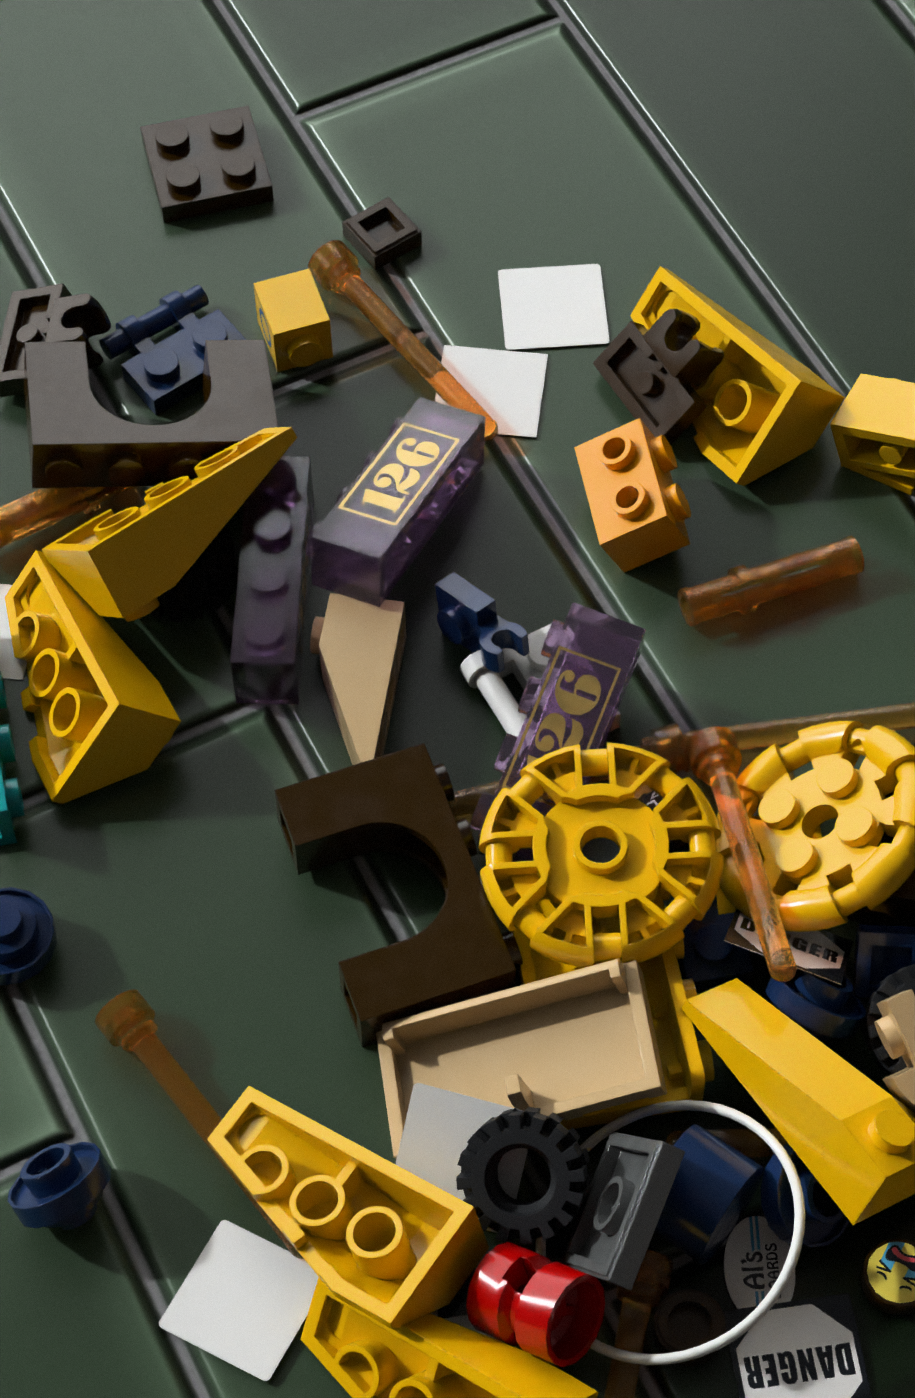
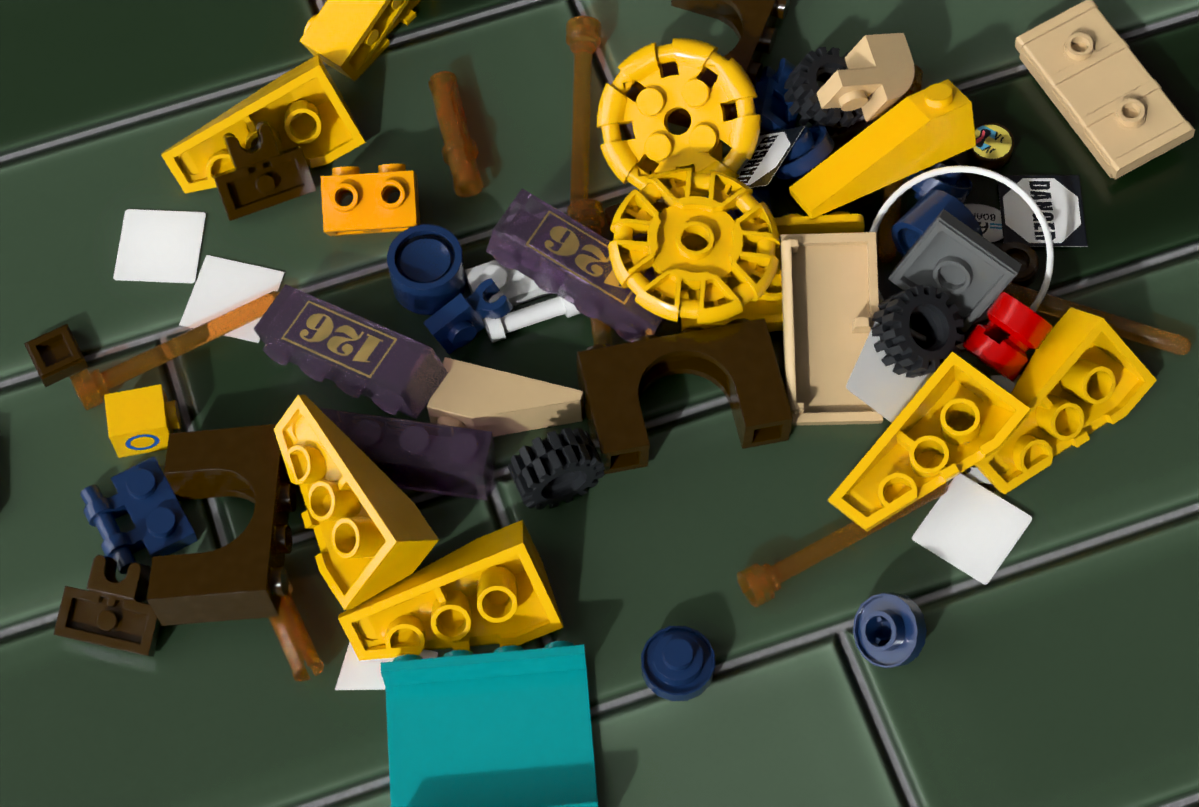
camera: 80 degrees left, 5 degrees up
clear orange piece [686,726,797,982] -> none
none -> dark blue piece [387,224,466,315]
none -> black tyre [508,428,605,510]

